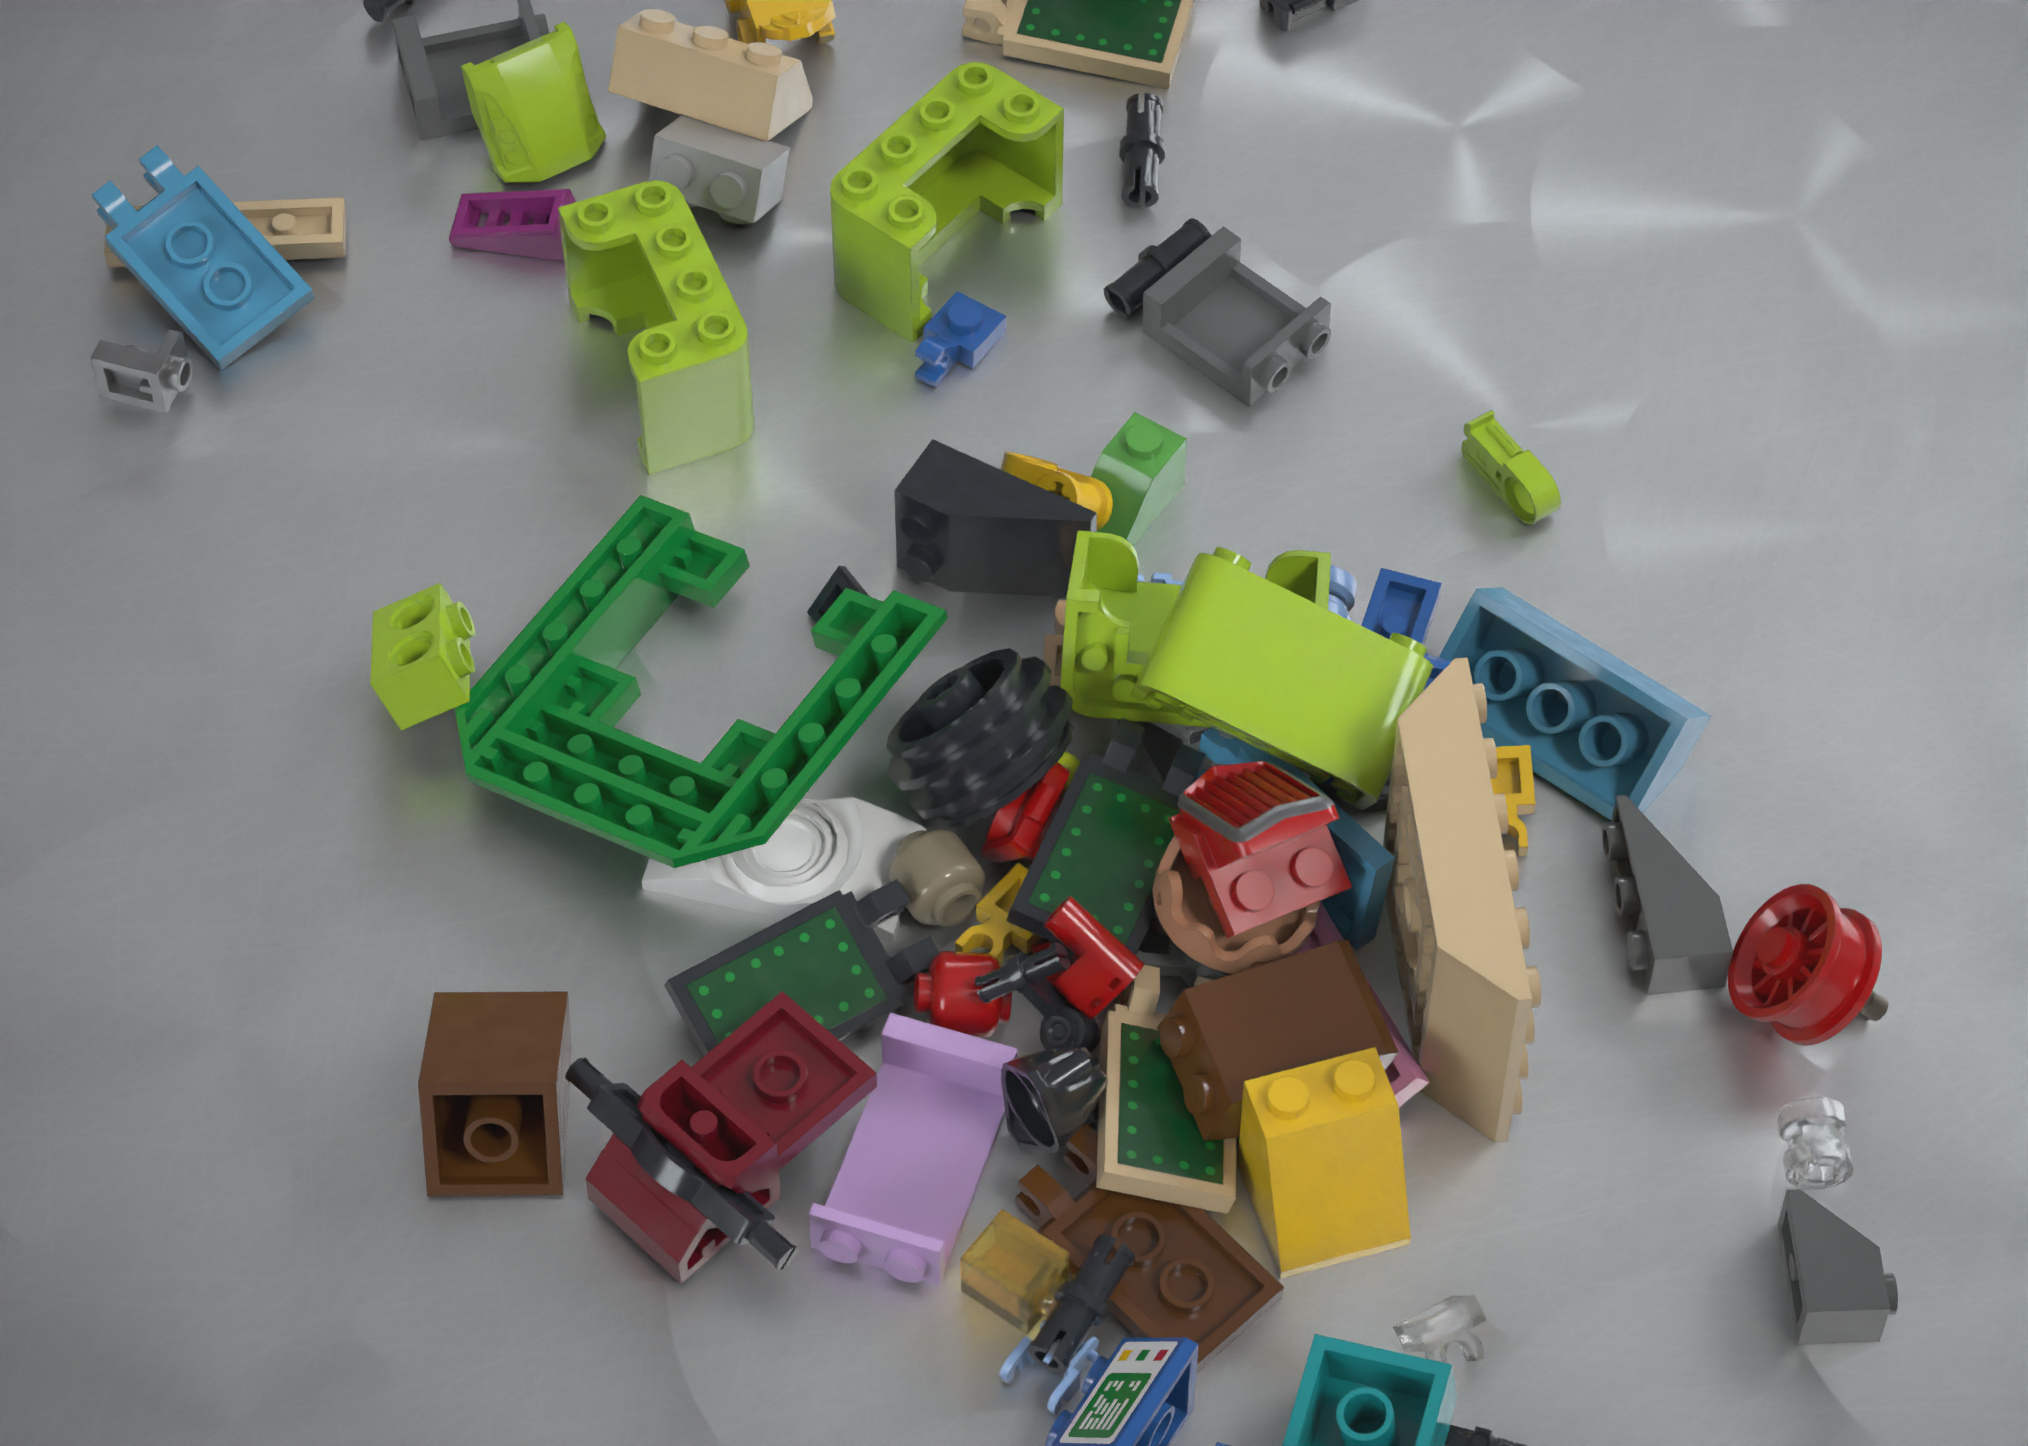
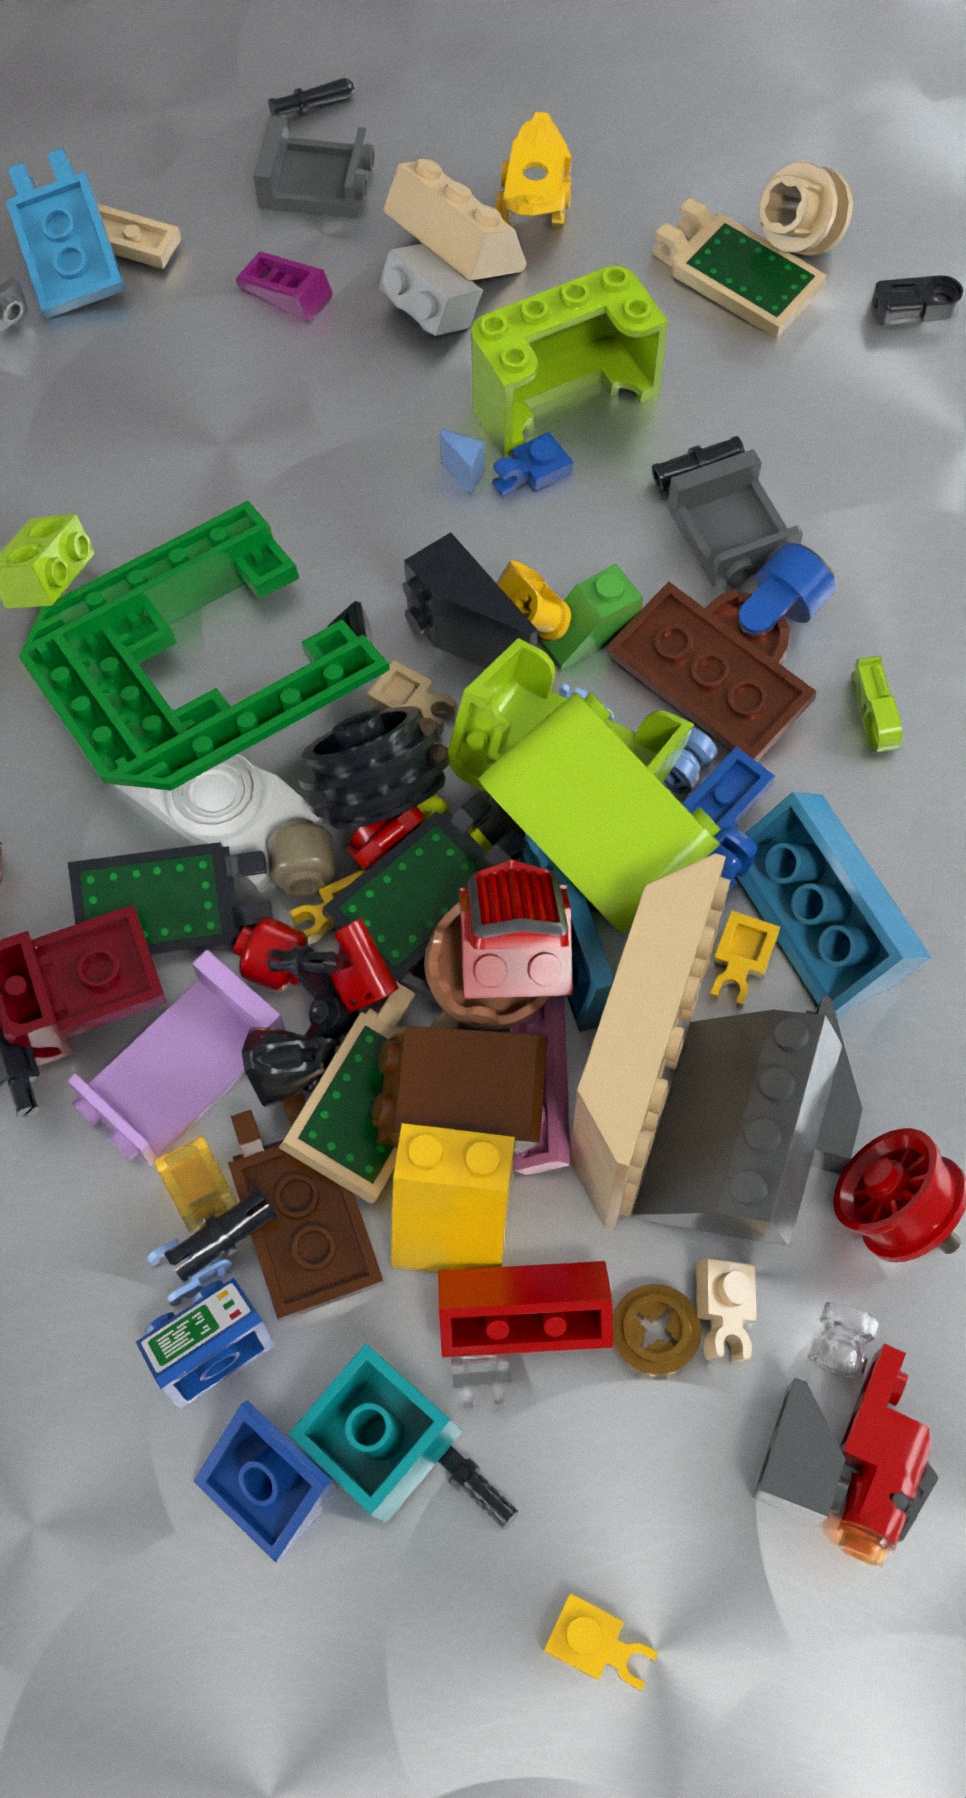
camera: 25 degrees right, 10 degrees up
lime slope [461,21,606,183] -> none
lime windscreen [558,180,755,475] -> none
black pin [1119,93,1166,208] -> none
none -> tan plate [367,659,457,735]
none -> red brick [438,1261,613,1358]
none -> medium blue slope [440,429,485,494]
none -> copper plate [606,543,837,762]
none -> pearl gold gear [613,1284,701,1377]
none -> dark grey slope [633,1009,842,1247]
none -> tan plate [696,1258,757,1363]
none -> red plate [837,1344,938,1568]

